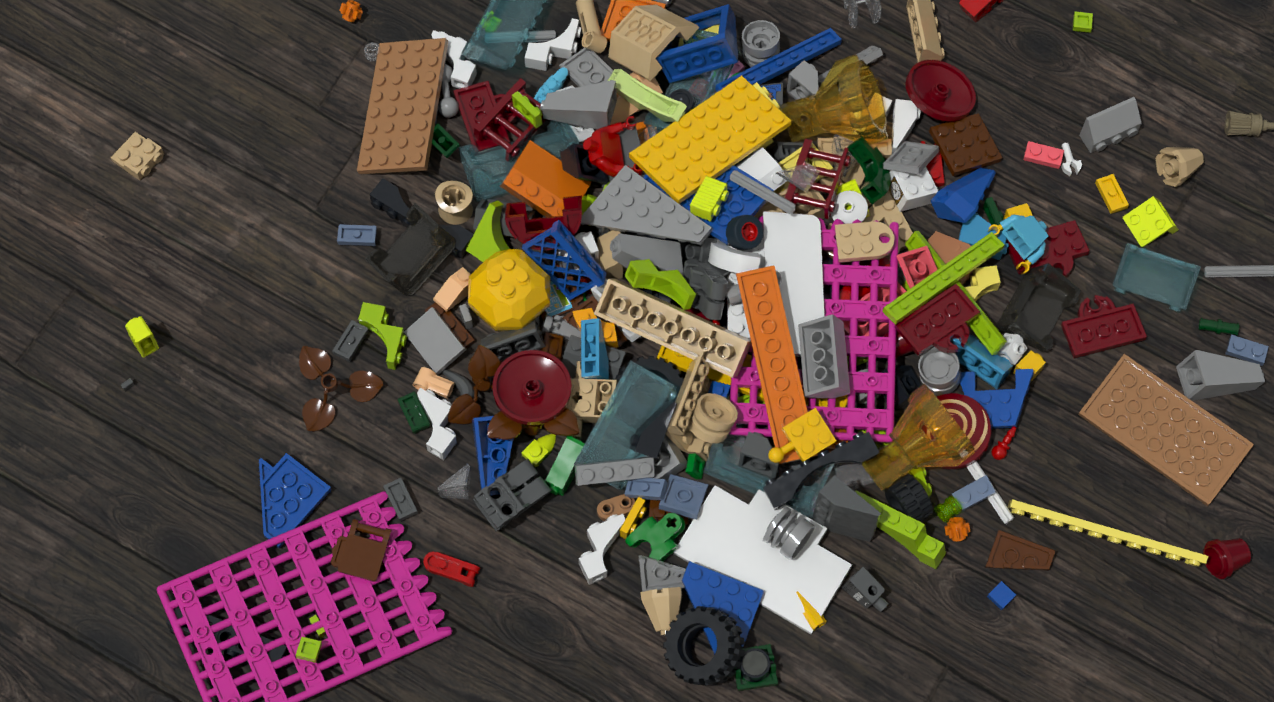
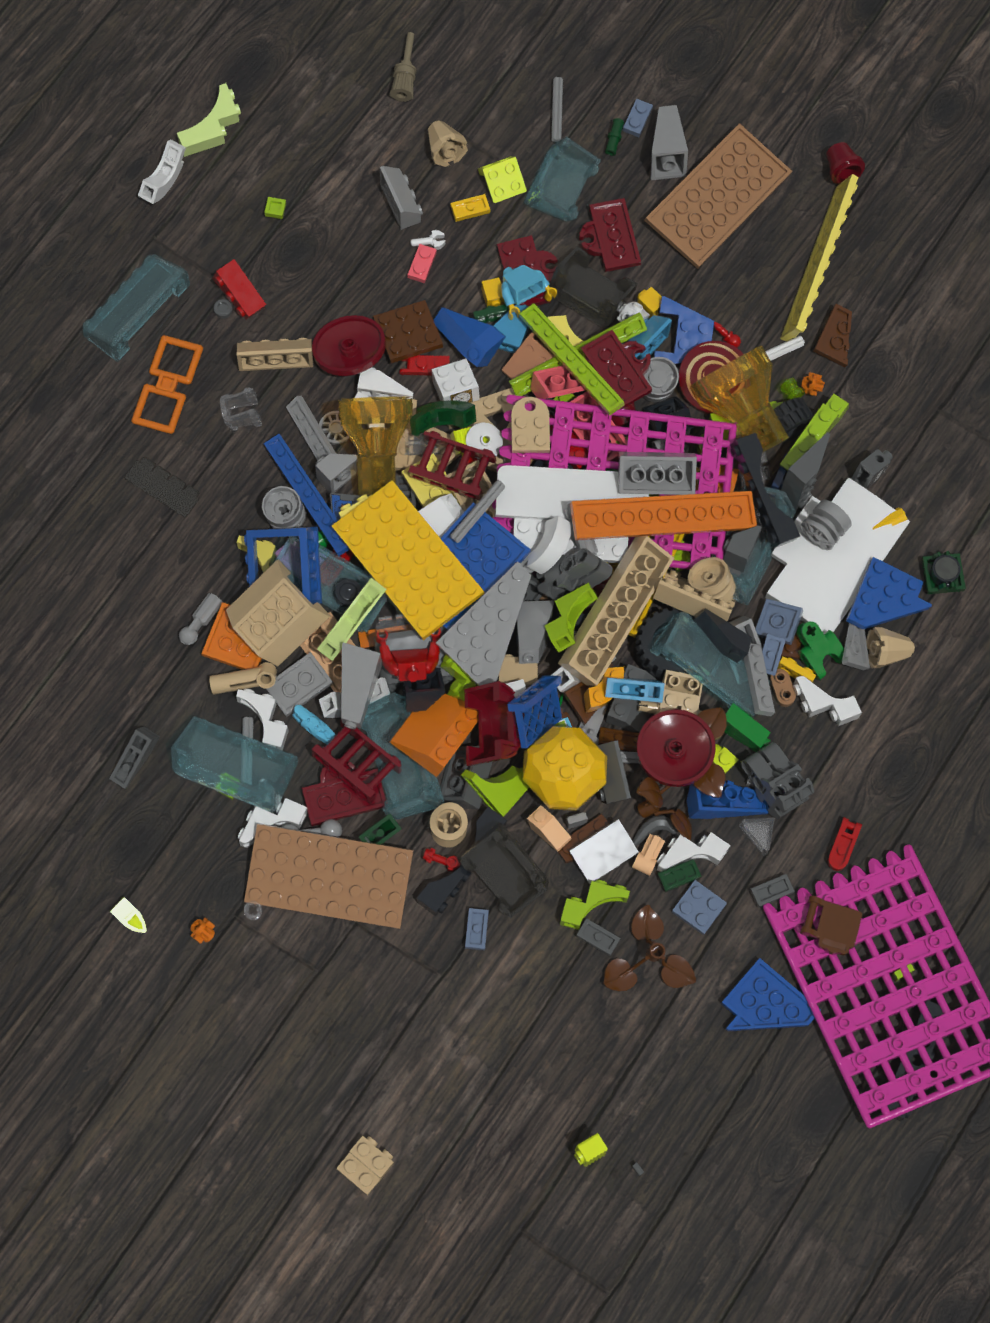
camera: 90 degrees left, 5 degrees up
lime plate [296,637,322,663] -> none
lime plate [512,91,542,128] -> none
black tyre [663,606,745,686] -> none
green tile [686,453,705,479] -> none
neon yellow brick [690,176,729,222] -> none
blue plate [708,381,731,399] -> none
black wheel [726,215,764,250] -> none
yellow plate [768,407,836,463] -> none
clear slope [776,161,820,193] -> none
light grey tile [883,141,939,174] -> none
sand blue plate [952,475,996,512] -> none
blue tile [987,581,1016,610] -> none
none -> red bar [423,848,460,872]
none -> sand blue plate [672,880,727,935]

